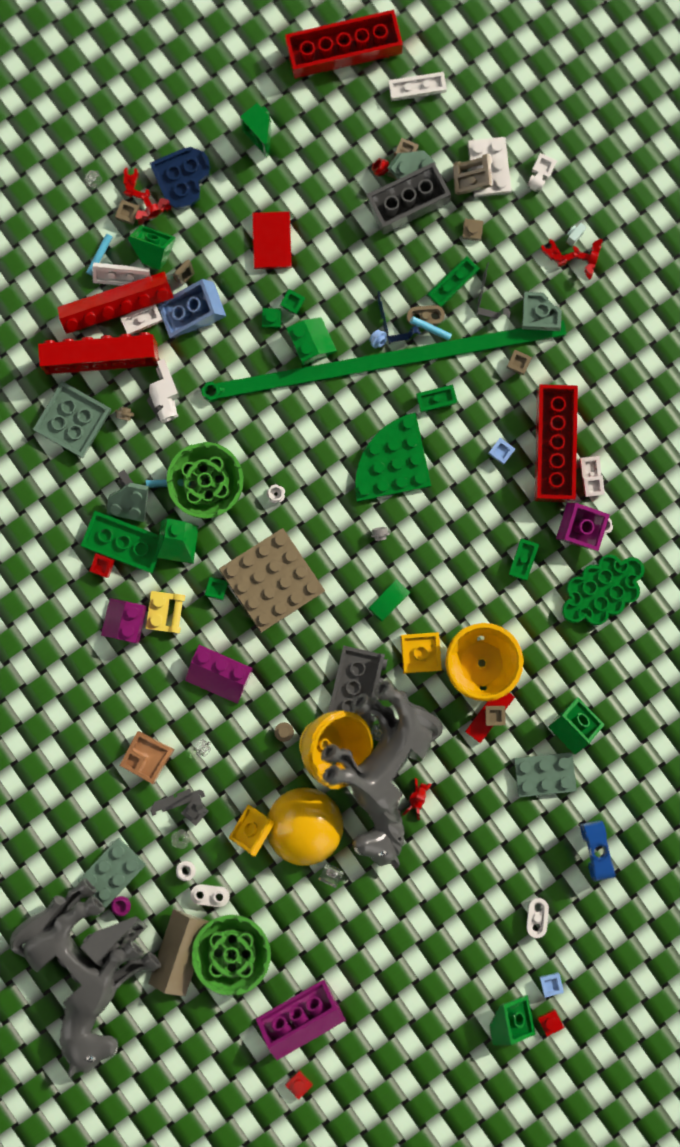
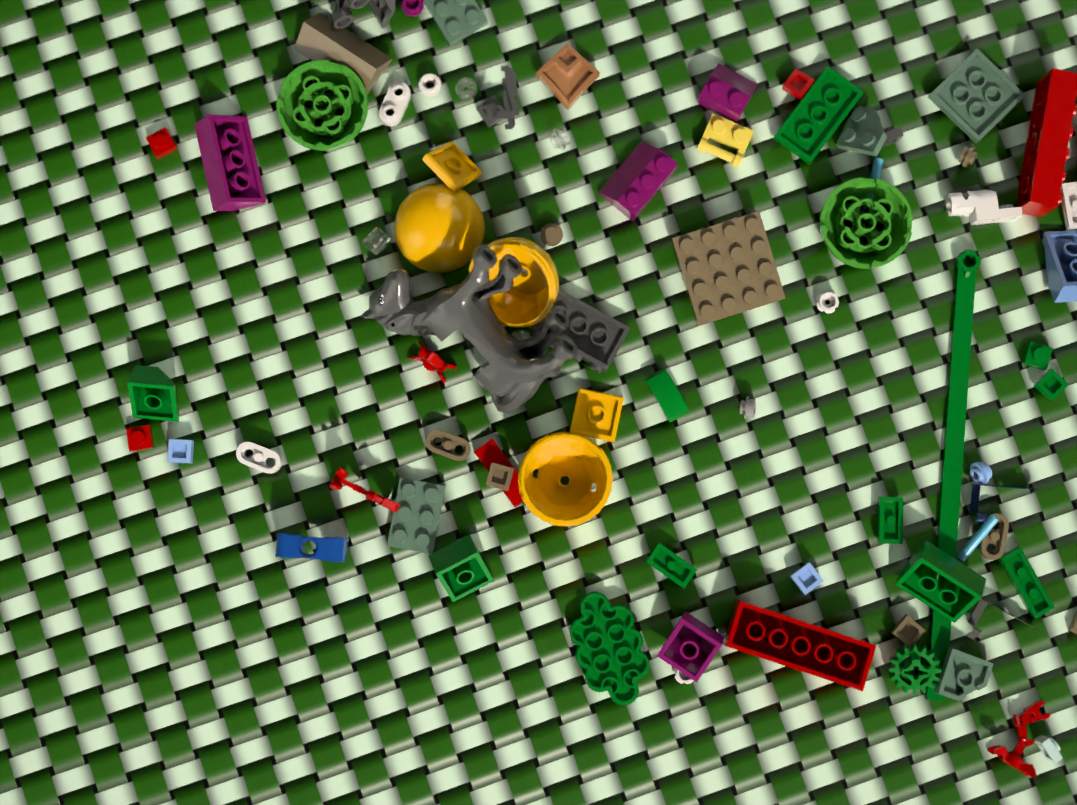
camera: 105 degrees right, 0 degrees up
green slope [156,518,199,564] -> none
green plate [205,577,228,601] -> none
green slope [287,317,337,367] -> none
green plate [355,412,431,502] -> none
white slope [579,456,605,497] -> none
none -> red piece [329,467,400,513]
none -> dark tan plate [426,430,471,461]
none -> green gear [888,642,942,695]
none -> green slope [895,540,986,623]

